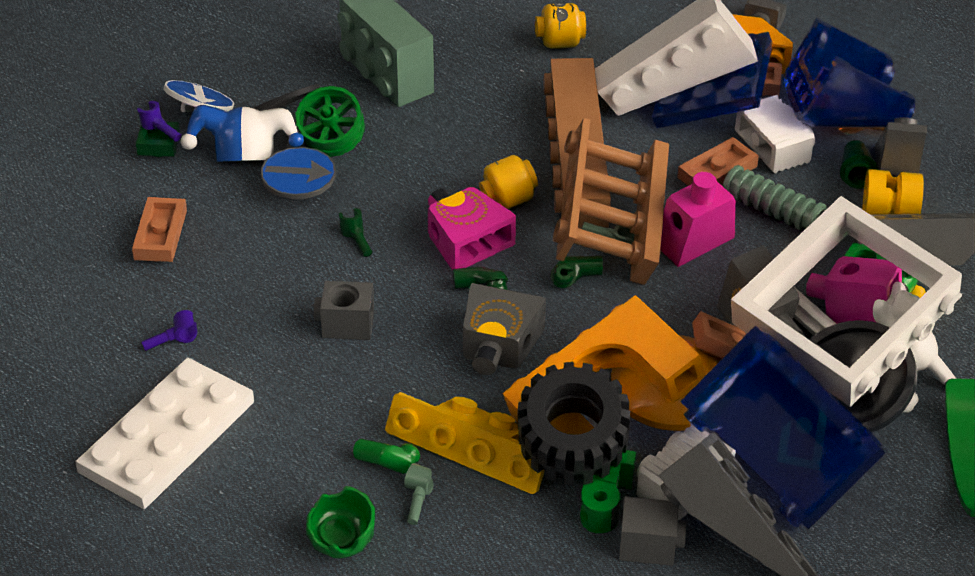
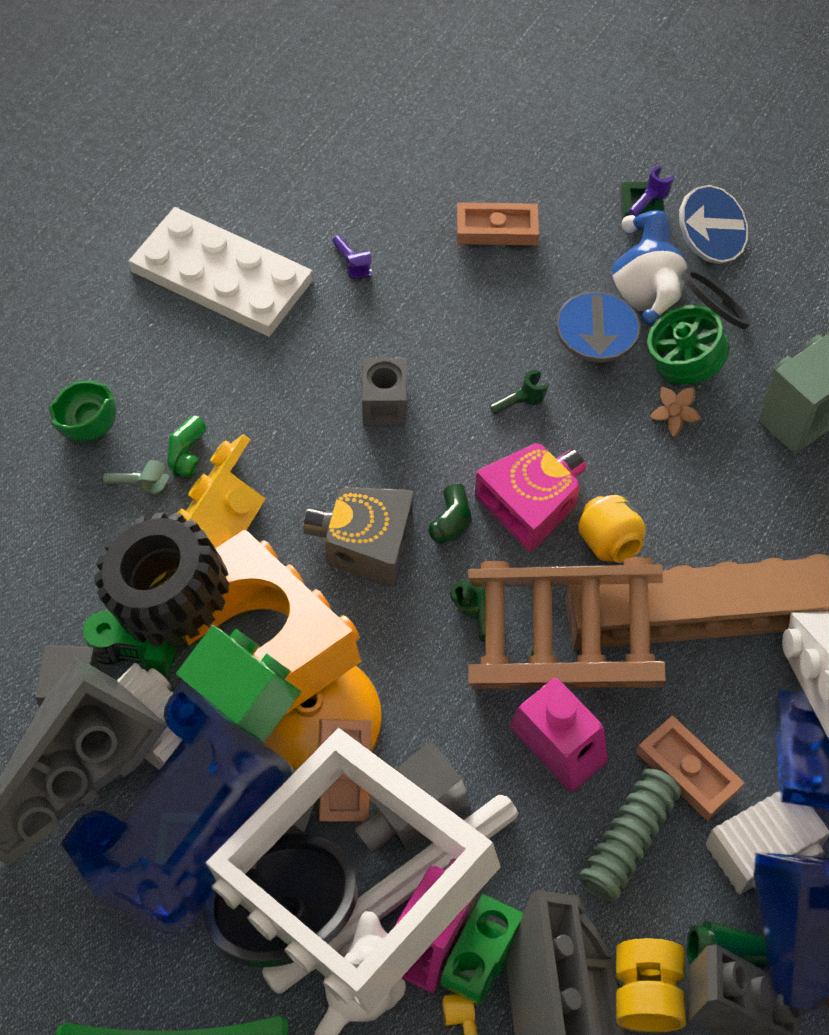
camera: 85 degrees right, 15 degrees up
none -> green brick [176,624,302,742]
none -> medium nougat plant [650,386,702,437]

